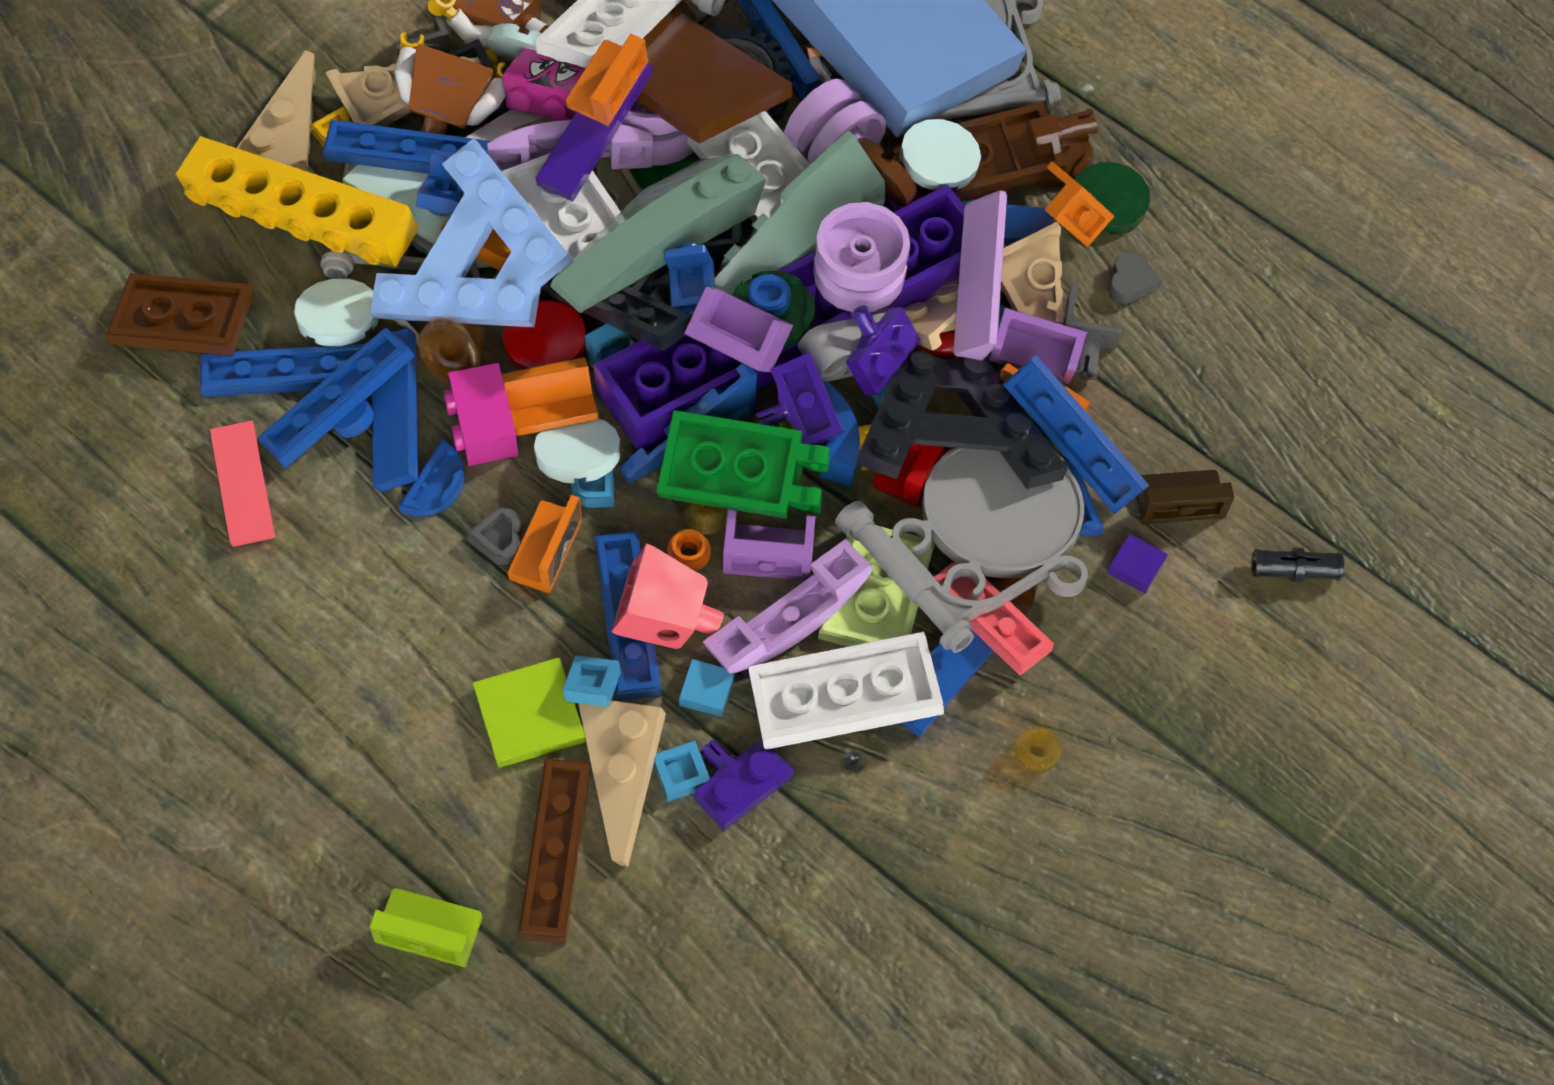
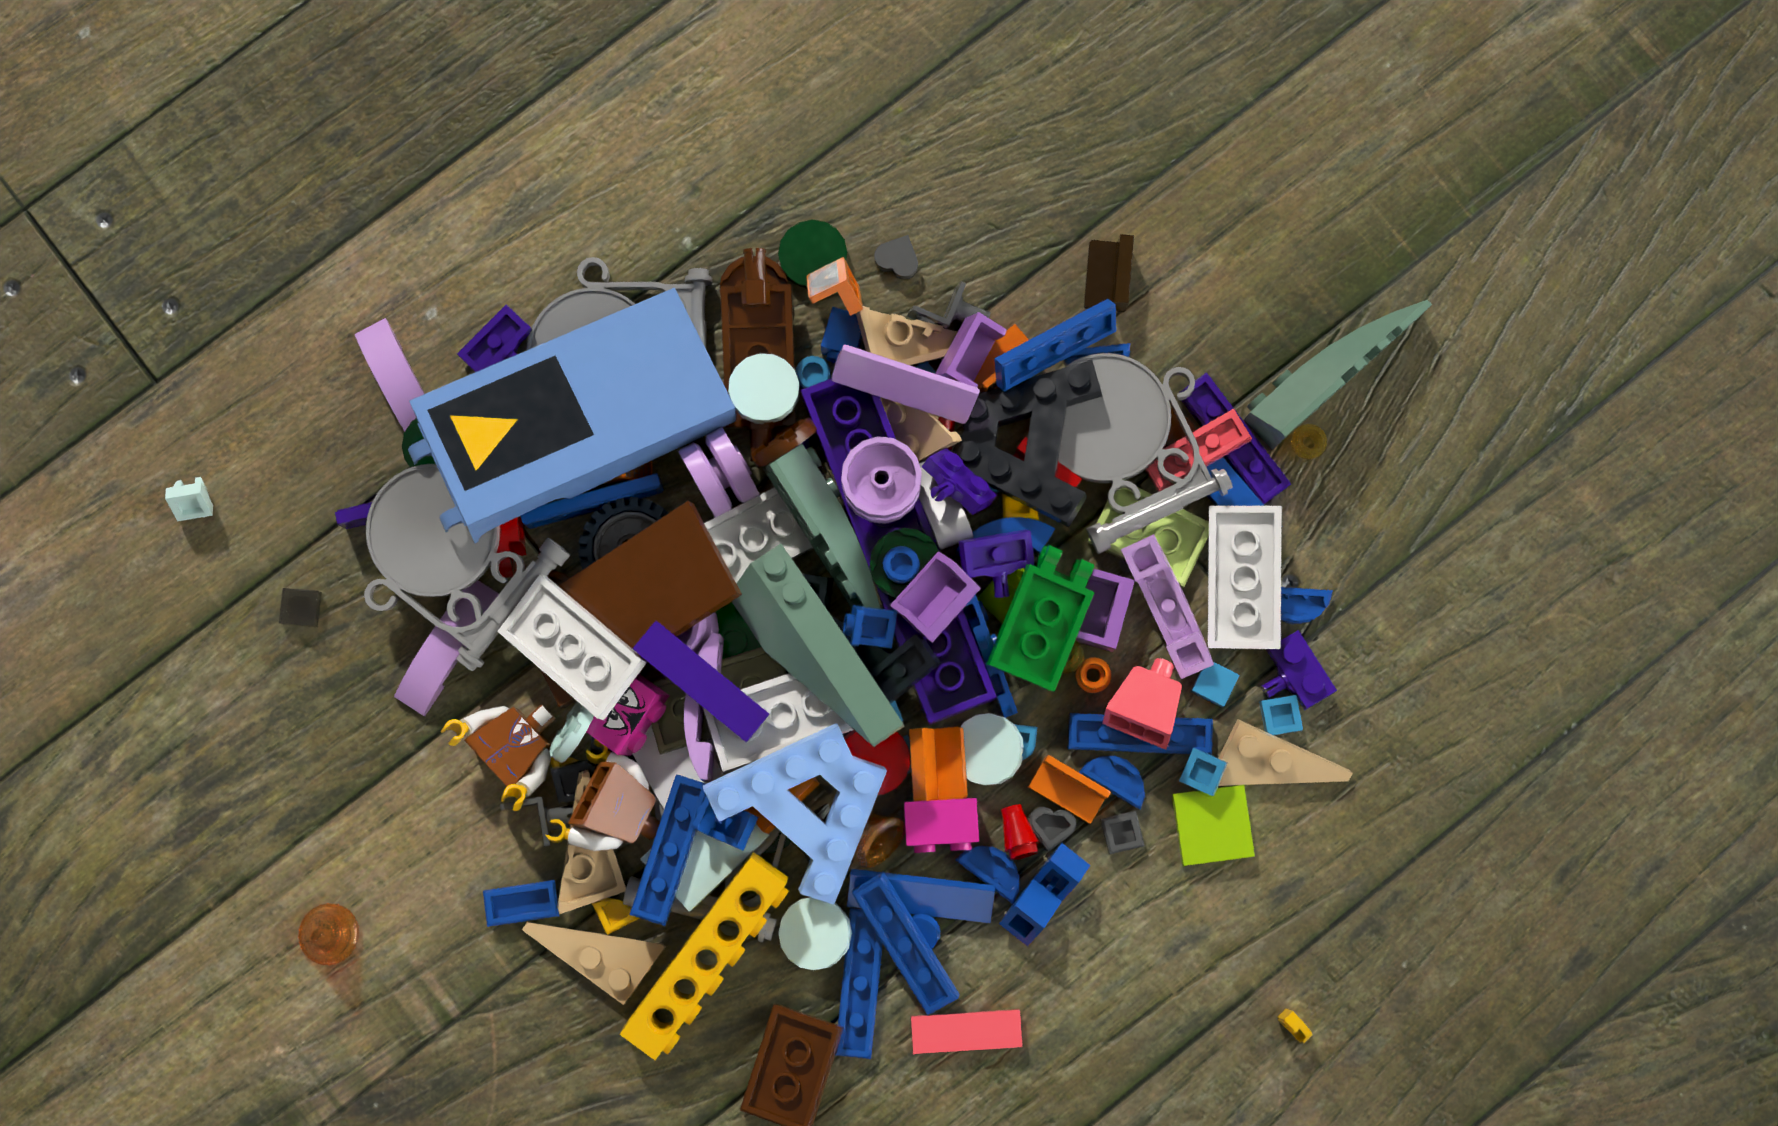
camera: 75 degrees left, 20 degrees up
lime panel [369,888,483,968] -> none
reddish brown tile [518,758,591,944] -> none
orange panel [566,33,648,126] -> none
dark purple tile [1107,534,1168,594] -> none
black pin [1251,547,1344,582] -> none
none -> blue tile [483,880,560,927]
none -> blue brick [999,843,1090,947]
none -> red cone [1001,804,1040,860]
none -> blue tile [1079,756,1145,810]
none -> dark grey tile [1100,811,1145,854]
none -> dark purple tile [1179,372,1291,504]
none -> sand green wedge [1244,300,1432,450]
none -> yellow tile [1278,1008,1313,1044]
none -> blue tile [1281,587,1333,625]

